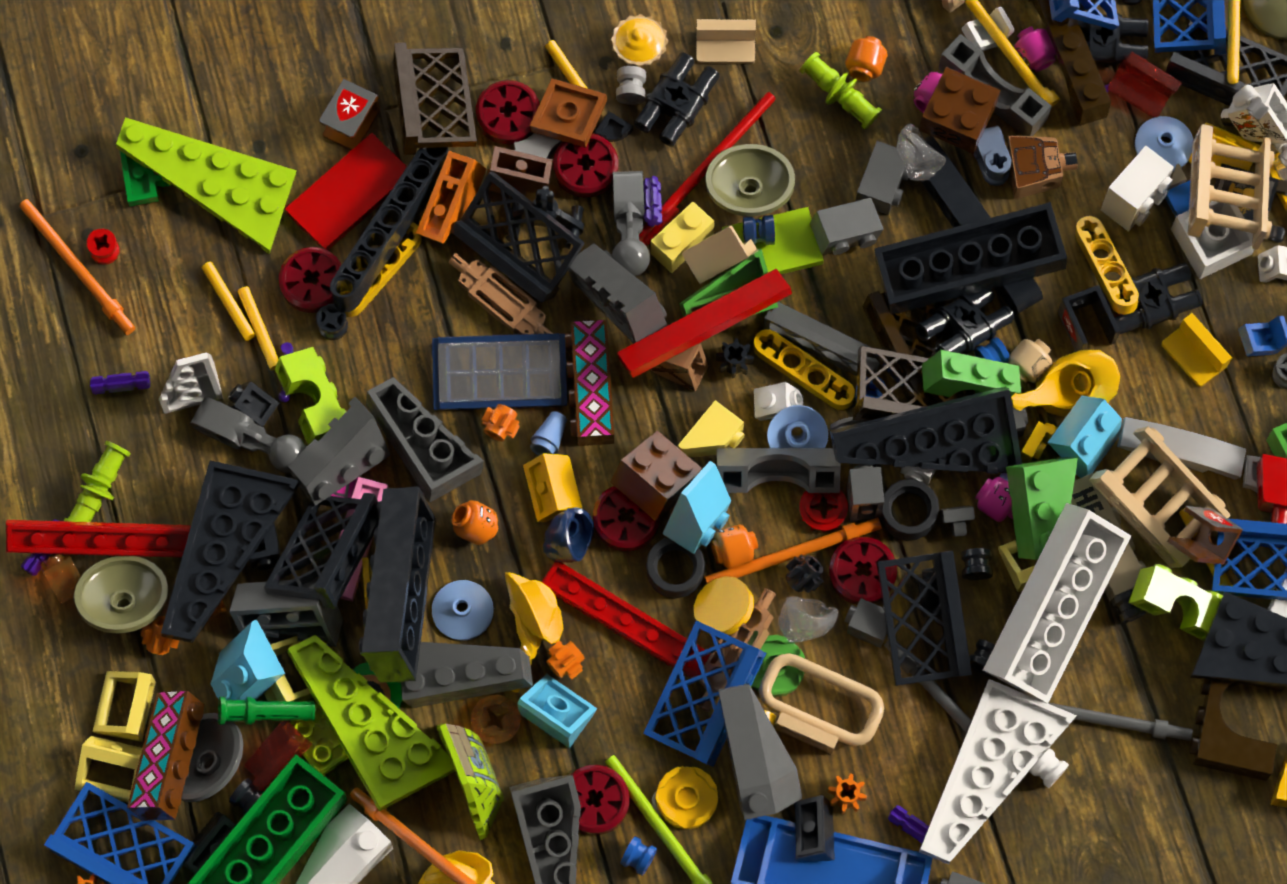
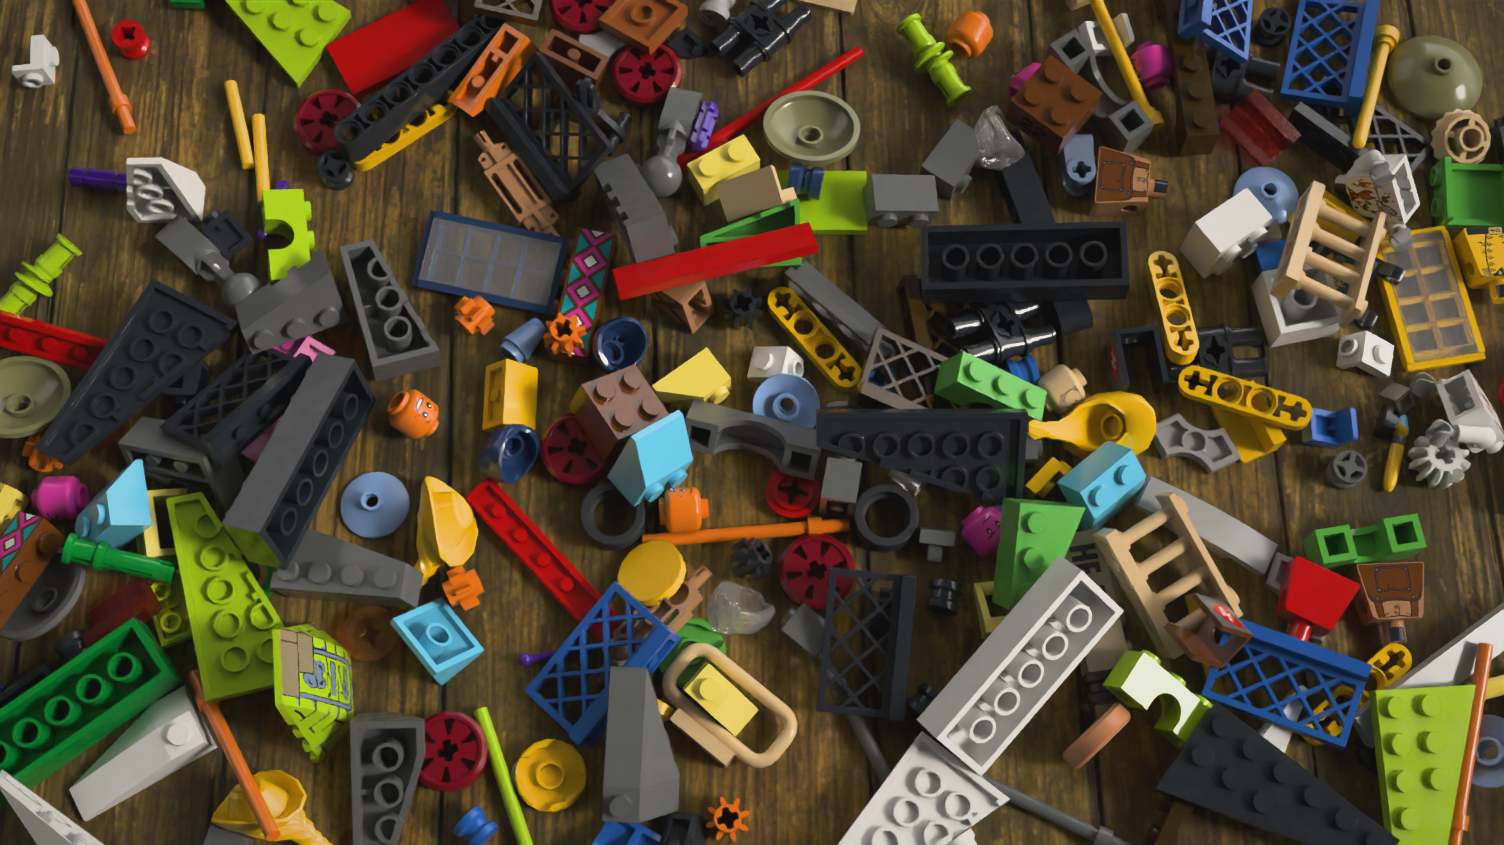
camera: 15 degrees right, 0 degrees up
none -> white bracket [12,35,59,88]
none -> dark pink head [31,475,89,521]
none -> dark purple hinge [518,642,592,667]
none -> orange gear [543,312,586,357]
none -> dark blue hair [591,317,648,374]
none -> light yellow slope [682,662,759,737]
none -> nougat wheel [1063,703,1131,769]
none -> light grey tile [1152,413,1241,474]
none -> yellow beam [1178,366,1313,431]

